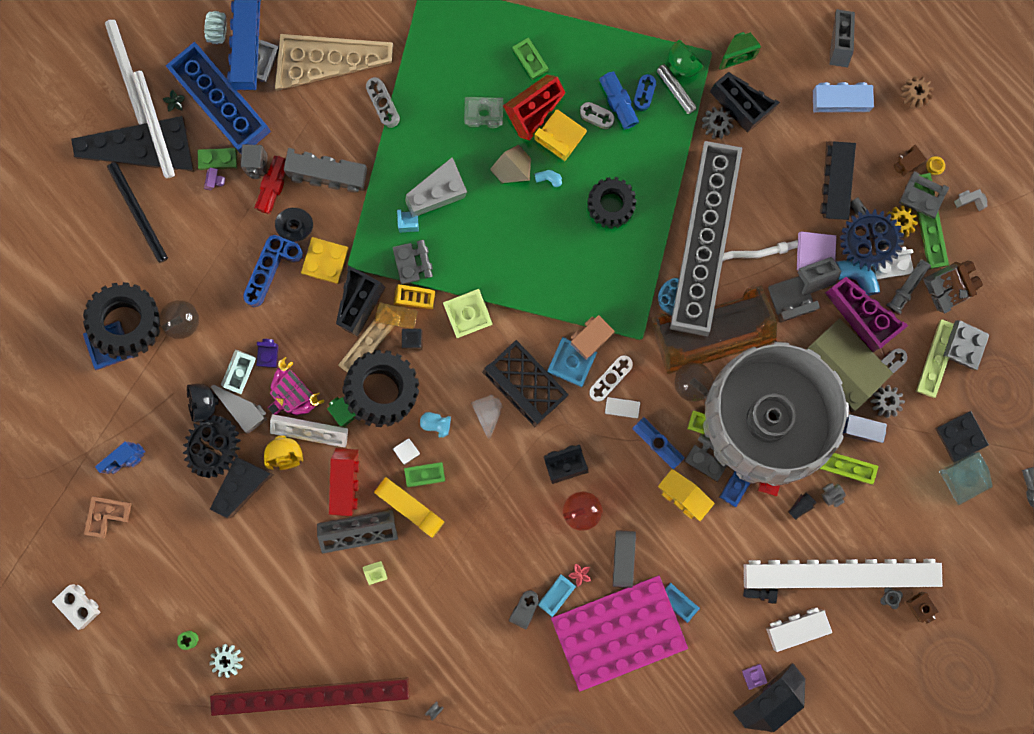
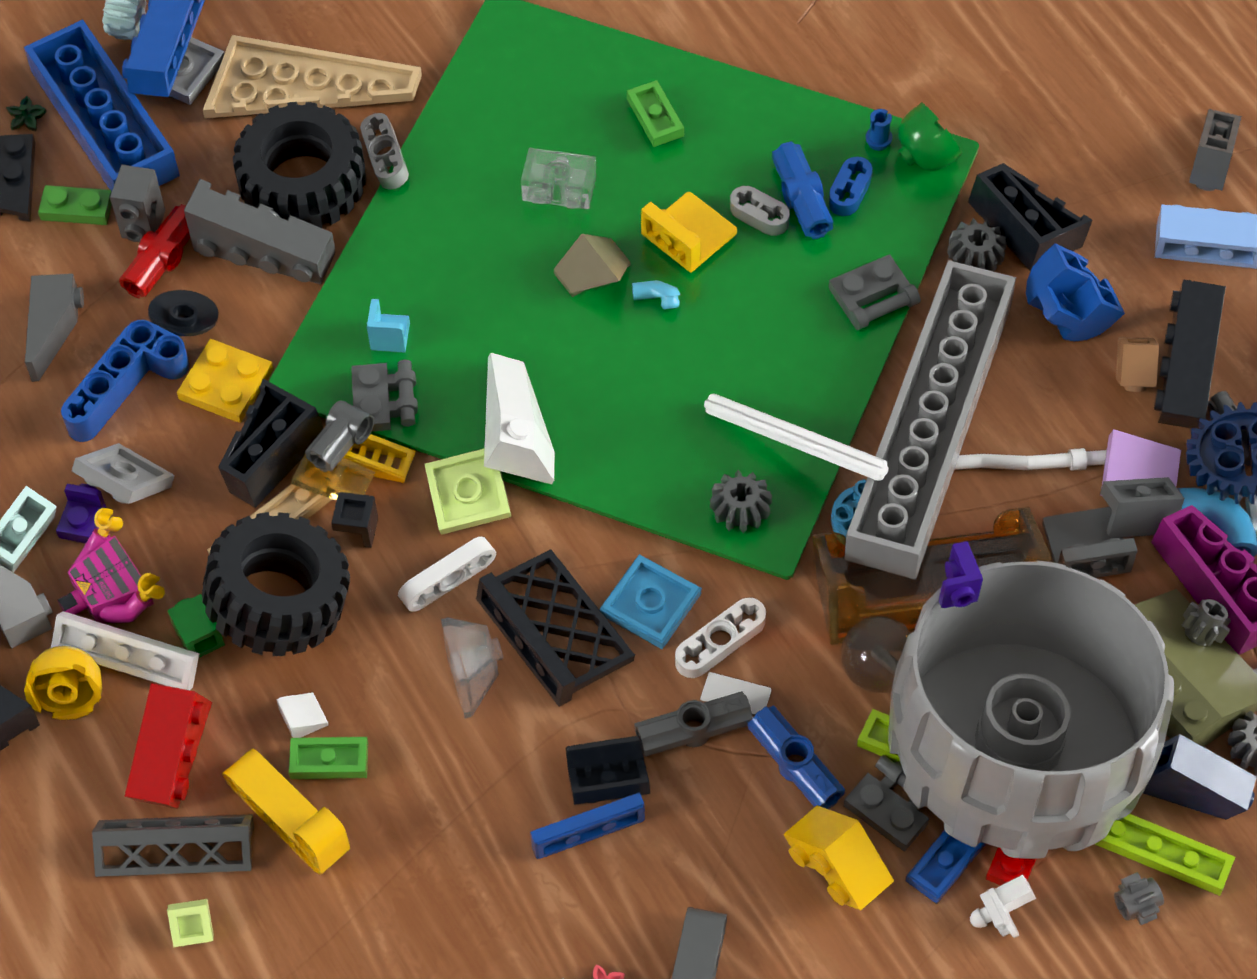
camera: 10 degrees right, 25 degrees down
medium lavender tile [204,168,225,190] -> none
light grey wedge [405,158,467,218] -> none
medium azure animal [420,412,451,438] -> none
red wedge [503,75,566,140] -> none
clear red piece [562,491,603,531] -> none
nougat brick [570,315,615,360] -> none
black tyre [587,177,636,229] -> none
light grey axle [657,64,696,114] -> none
green slope [719,32,761,70] -> none
black cone [788,492,817,520] -> none
none -> dark grey slope [25,274,84,382]
none -> light grey plate [72,443,175,504]
none -> black tyre [233,102,366,228]
none -> dark grey piece [305,400,374,472]
none -> white beam [398,537,496,612]
none -> white wedge [484,353,555,484]
none -> blue tile [530,792,645,859]
none -> dark grey piece [634,691,753,757]
none -> white axle [704,394,889,481]
none -> dark grey gear [710,469,772,534]
none -> dark grey plate [829,254,921,330]
none -> blue pin [865,109,893,151]
none -> dark purple bracket [939,541,983,608]
none -> white piece [970,875,1036,938]
none -> blue brick [1026,243,1125,341]
none -> medium nougat brick [1116,337,1159,392]
none -> flat silver gear [1182,599,1231,646]

